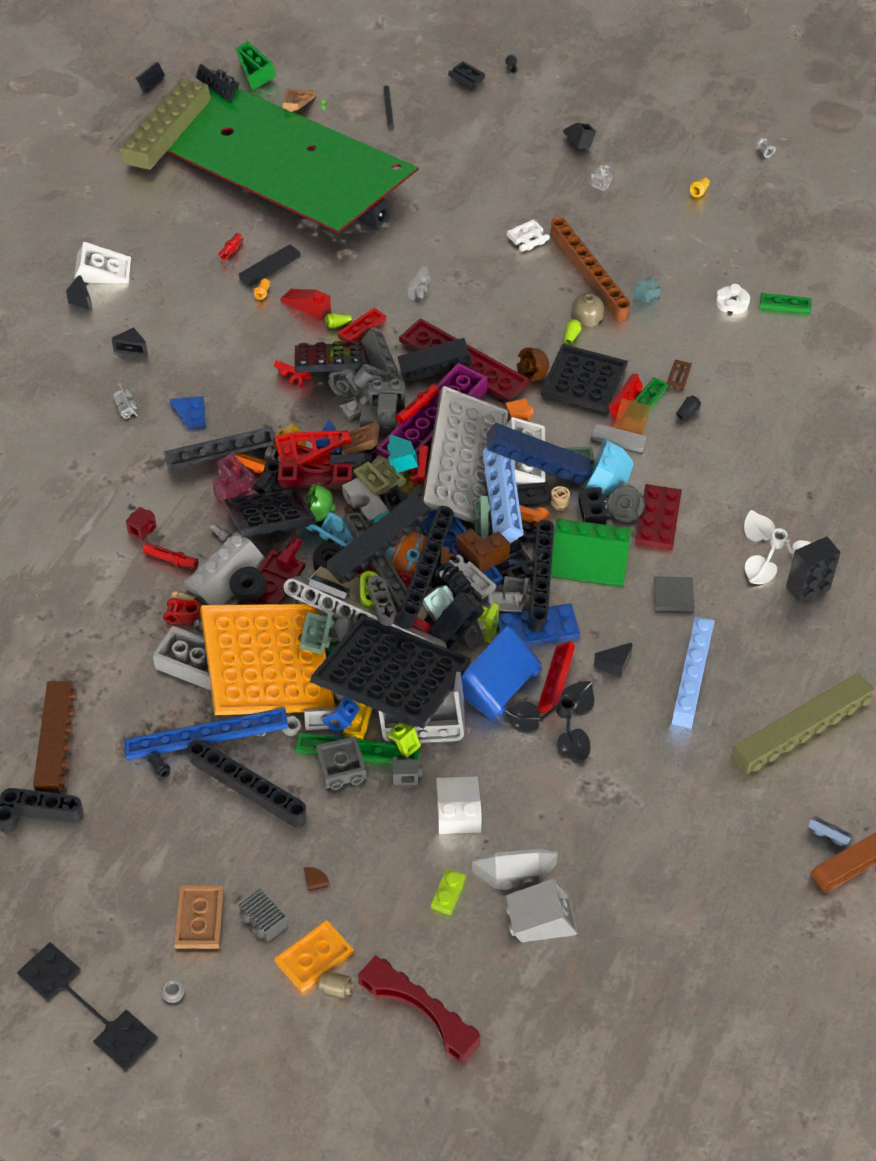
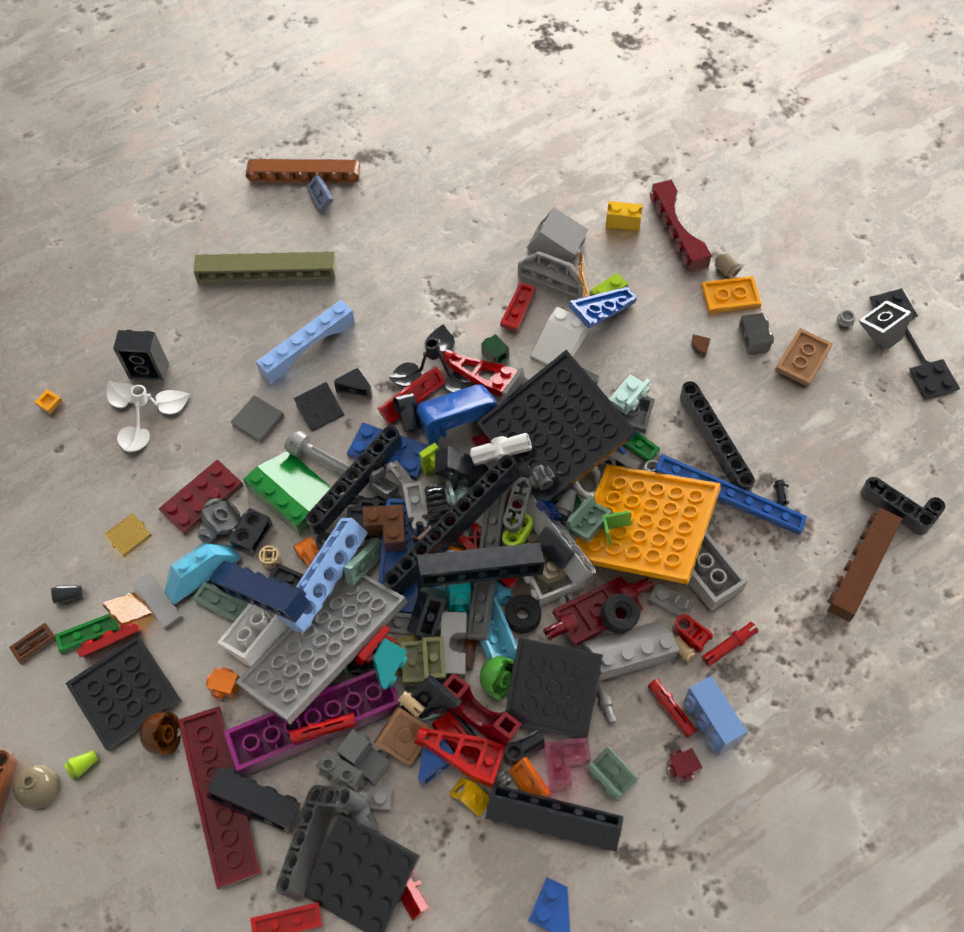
camera: 145 degrees left, 10 degrees up
none -> light orange plate [34,389,63,414]
none -> clear yellow piece [105,513,152,556]
none -> light grey piece [284,431,350,475]
none -> black hinge [293,381,344,431]
none -> black piece [393,393,420,432]
none -> tan pin [397,691,426,718]
none -> red plate [443,350,517,397]
none -> white piece [470,433,532,465]
none -> dark green brick [481,334,509,364]
none -> red plate [500,282,536,332]
none -> dark grey gear [529,465,555,490]
none -> clear blue tile [536,499,562,521]
none -> blue wing [569,287,637,329]
none -> clear orange piece [578,253,588,296]
none -> sand green bracket [587,746,640,799]
none -> bright green bracket [602,511,632,545]
none -> yellow brick [606,201,643,231]
none -> light aqua bracket [609,374,650,415]
none -> medium blue brick [684,676,748,756]
none -> red pin [701,621,759,667]
none -> dark grey slope [859,301,913,349]

